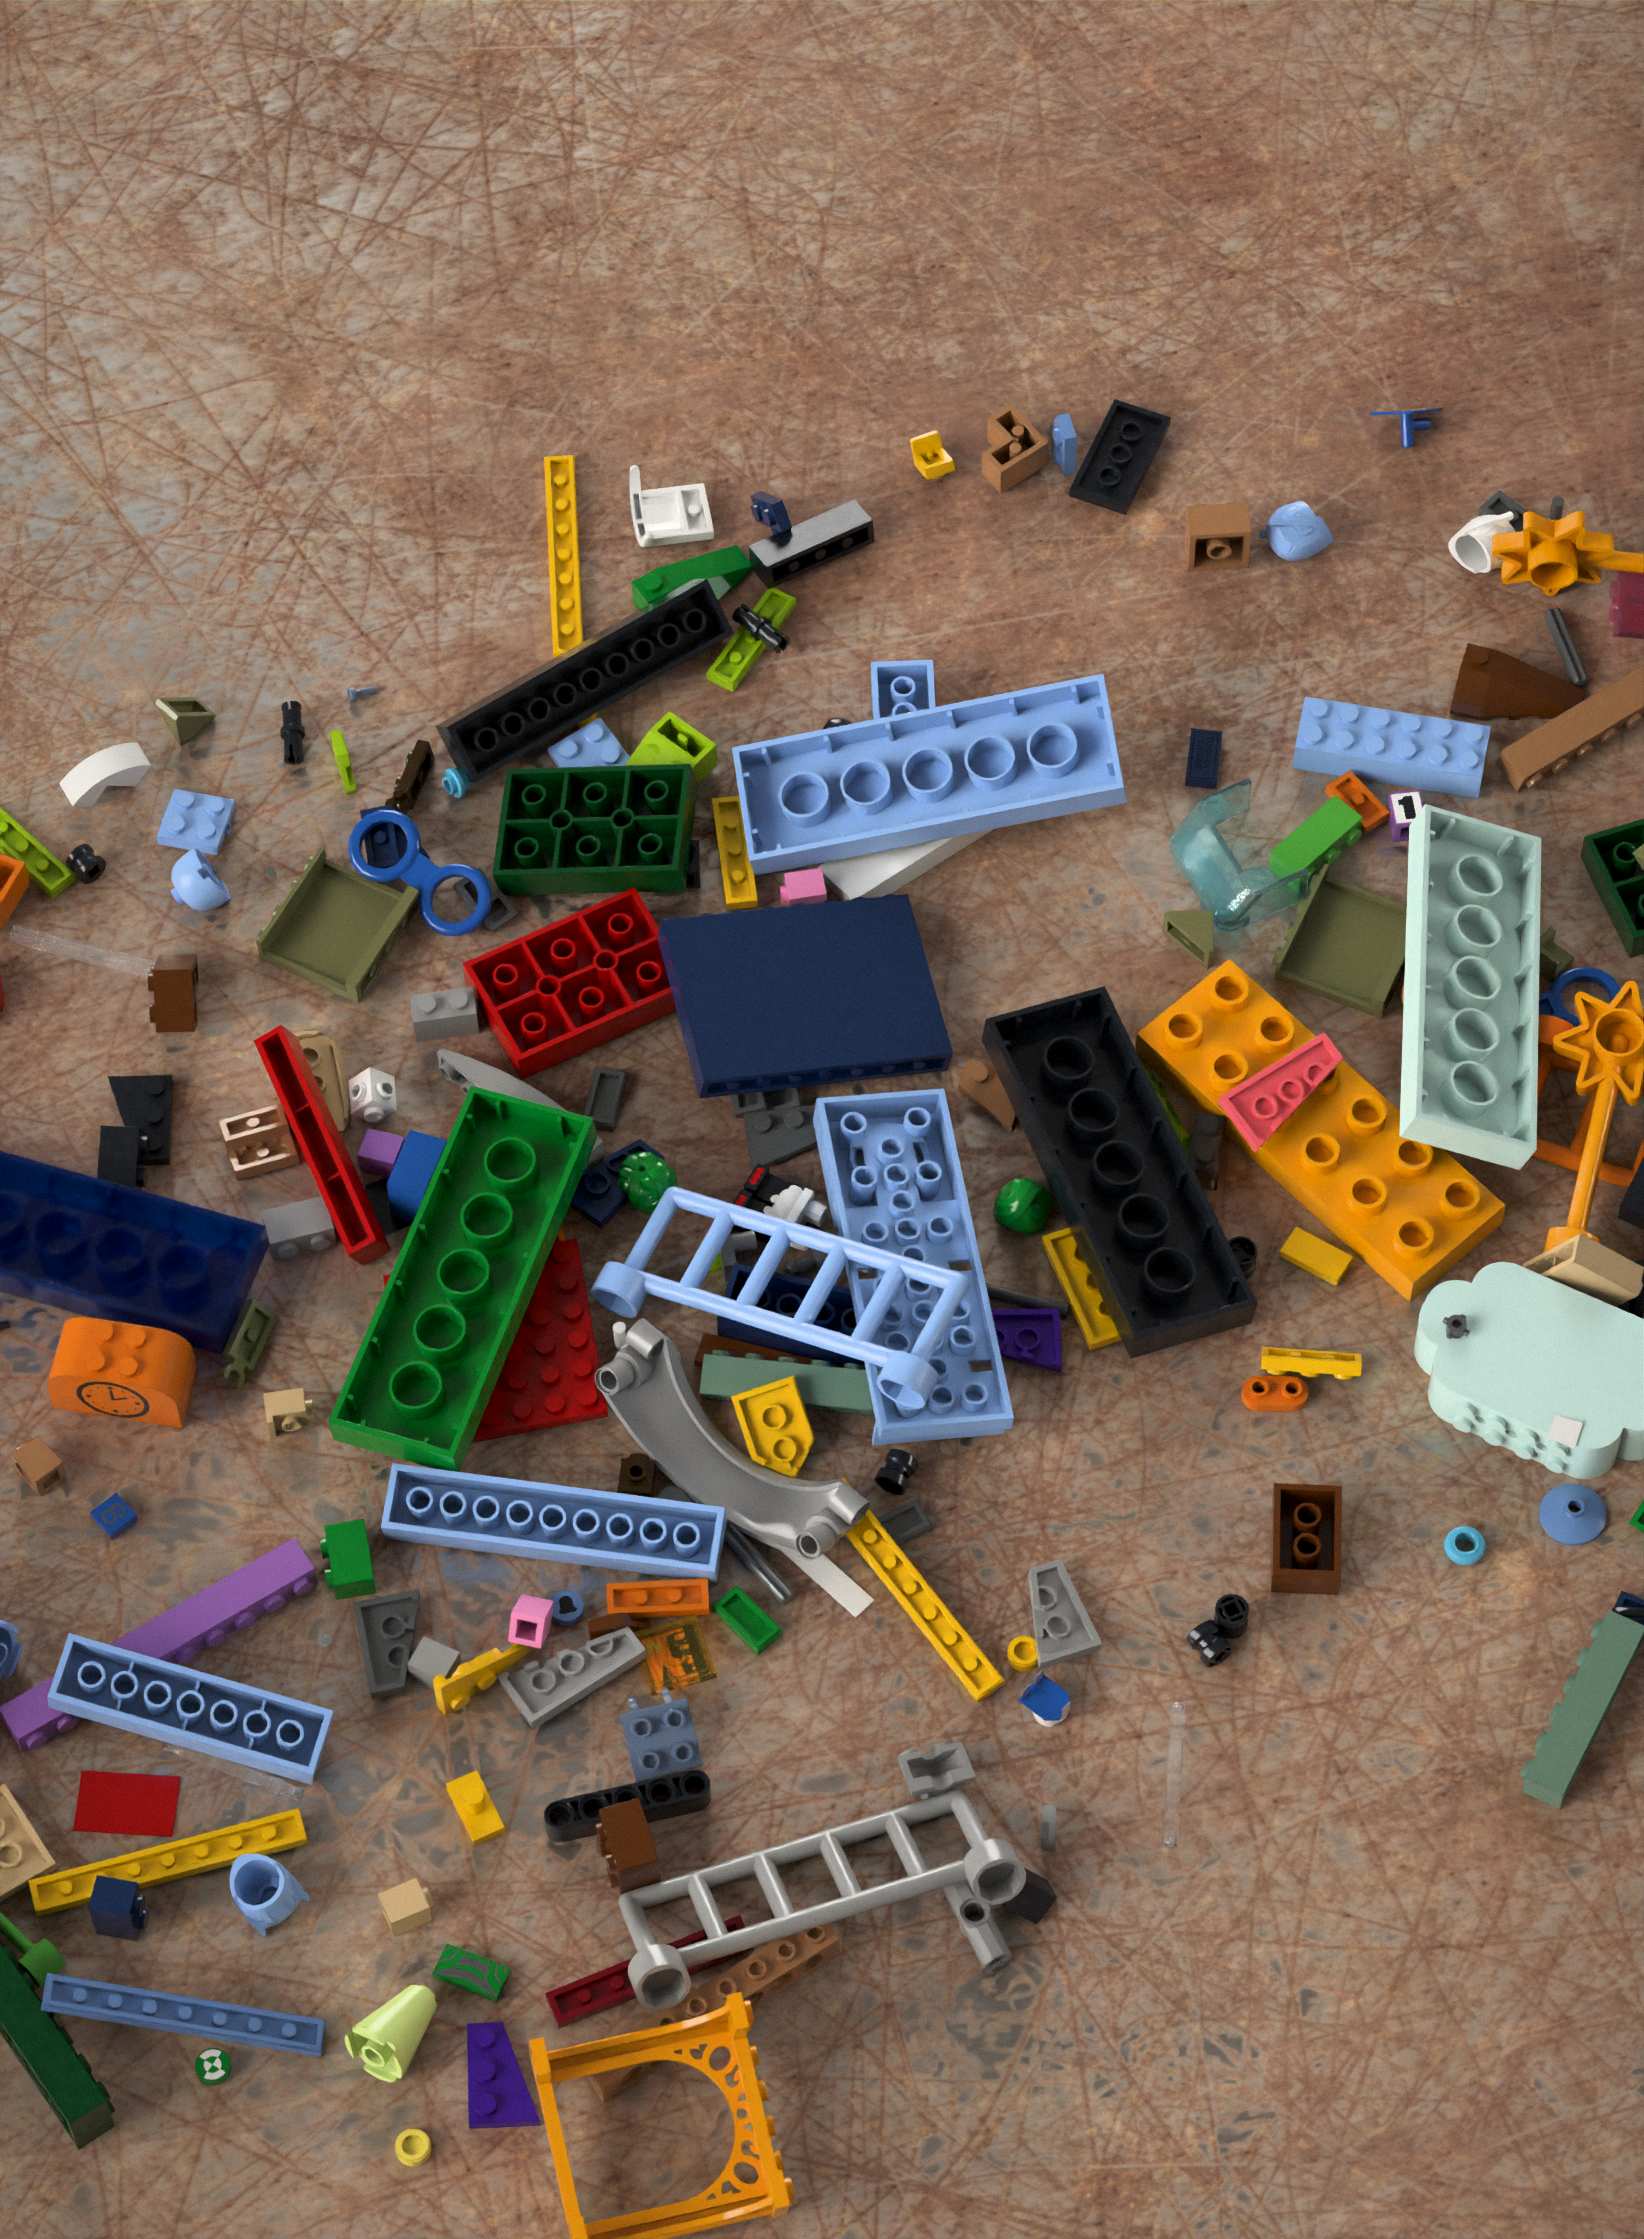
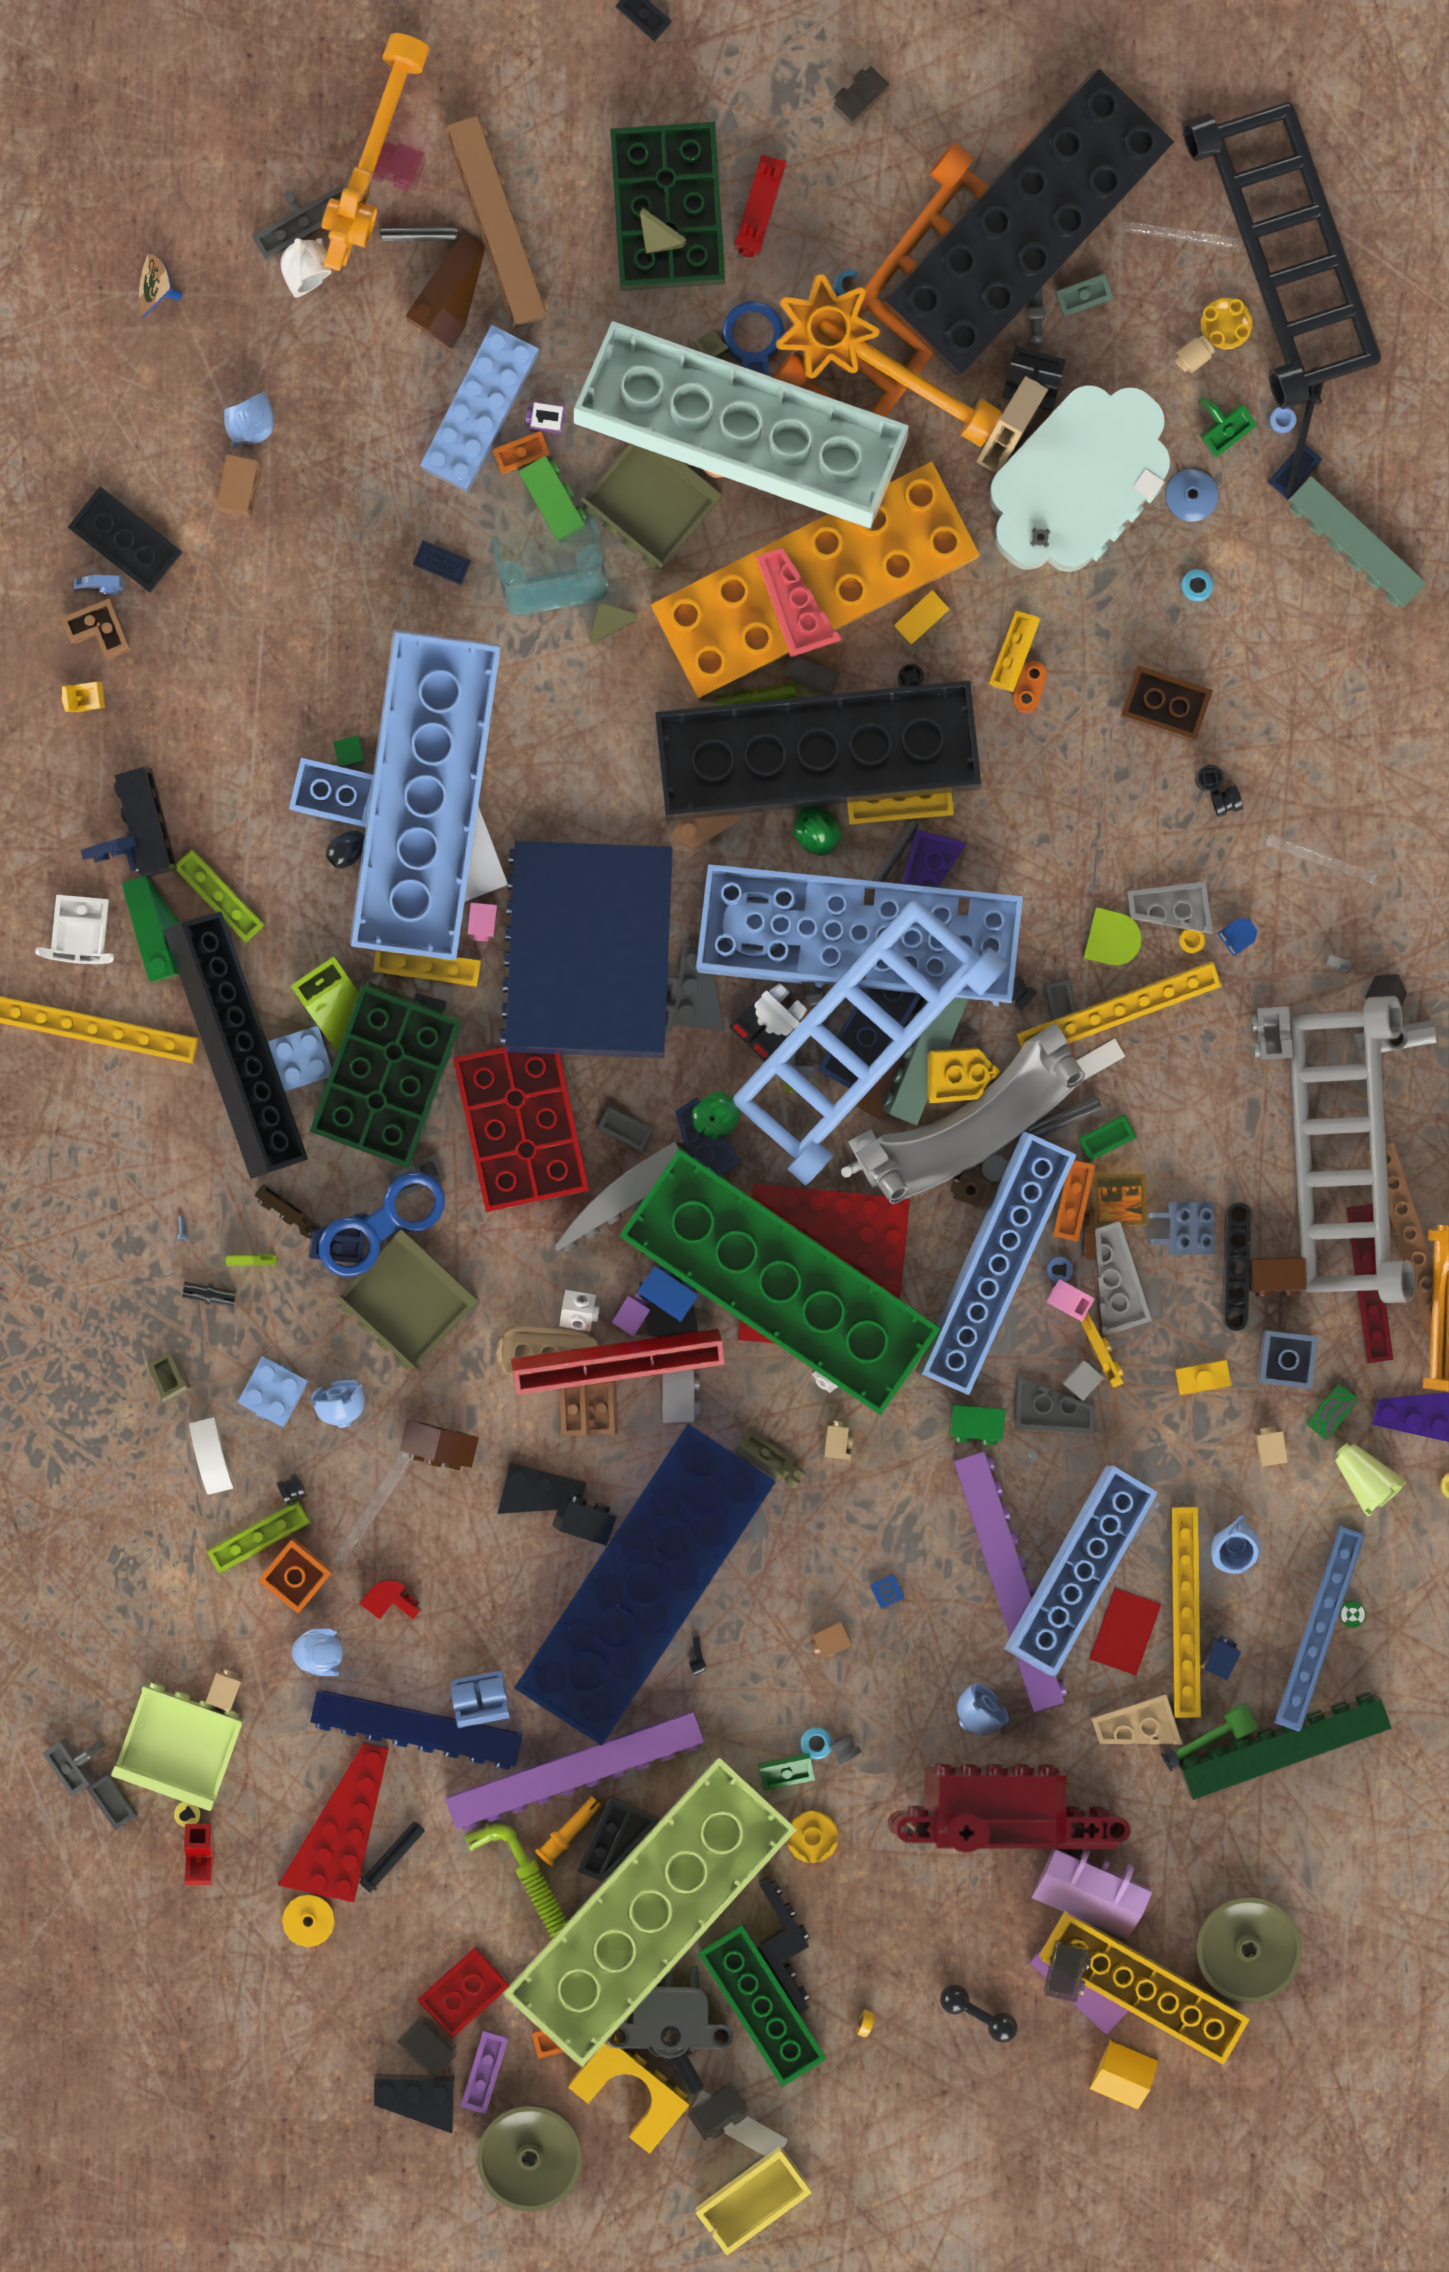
camera: 80 degrees left, 30 degrees up
orange brick [47,1317,198,1428] -> none
light grey brick [409,986,479,1042] -> none
medium azure plate [442,767,470,798] -> none
black pin [732,604,790,653] -> none
none -> lime tile [1083,907,1142,966]
none -> sand blue brick [1257,1330,1318,1389]

